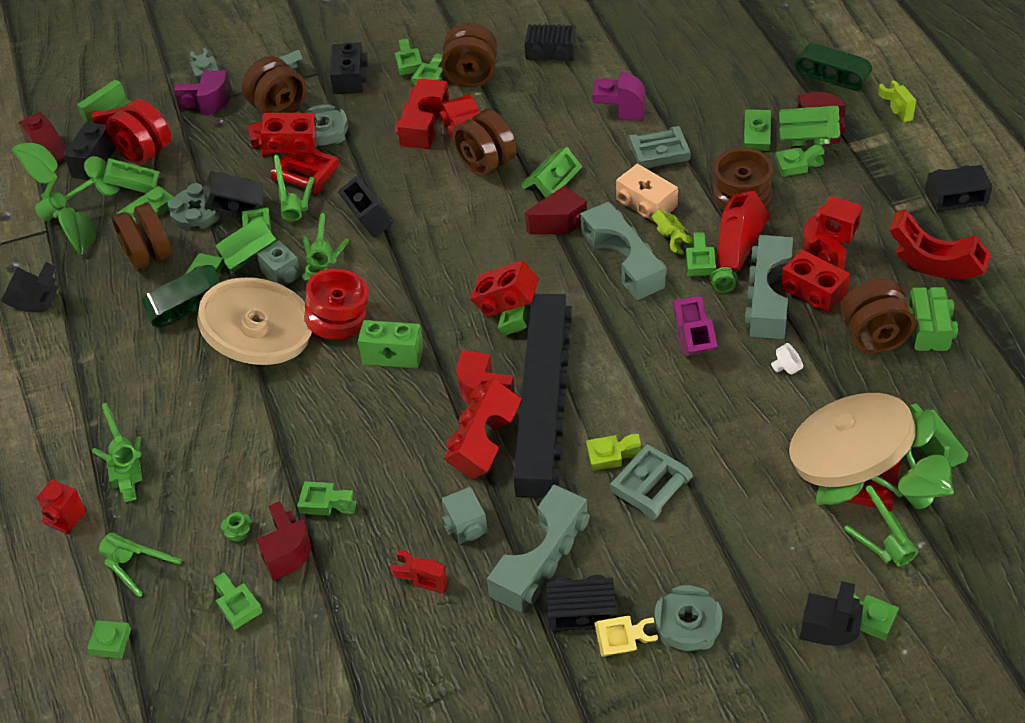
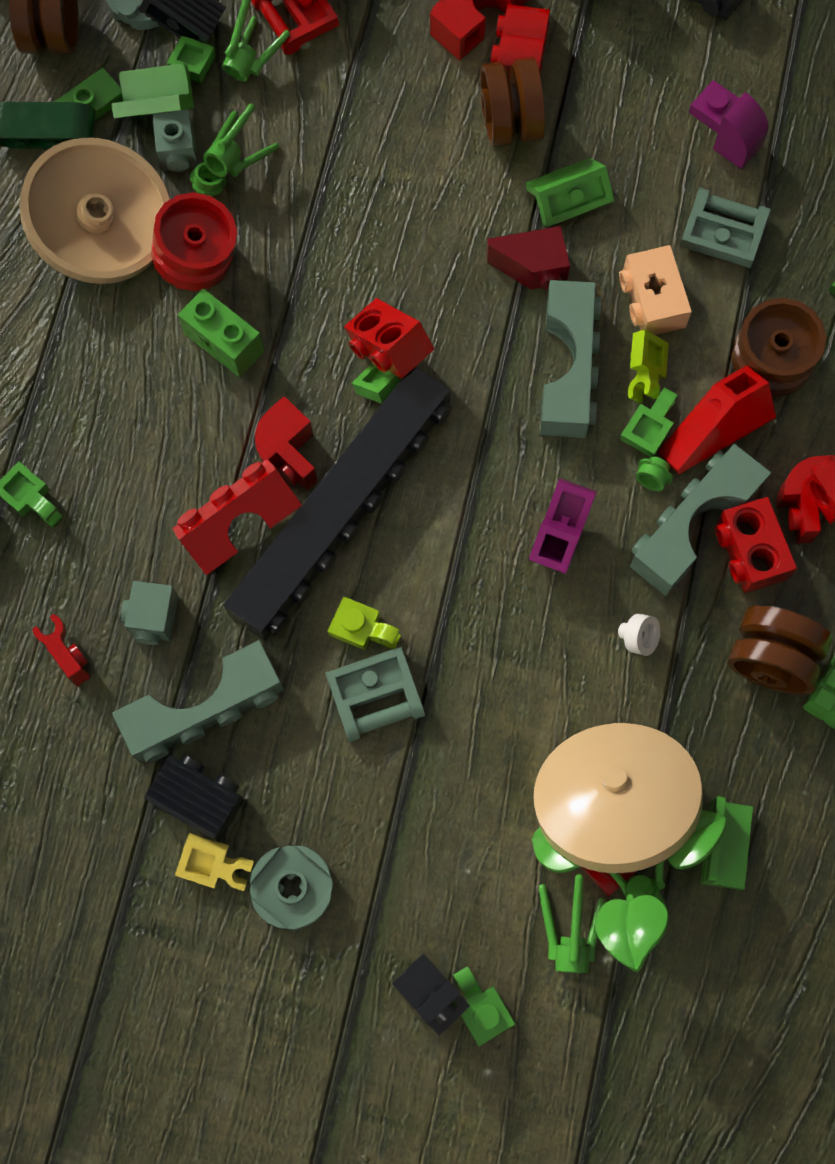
camera: 30 degrees right, 25 degrees up
black brick [338,176,394,237] -> none

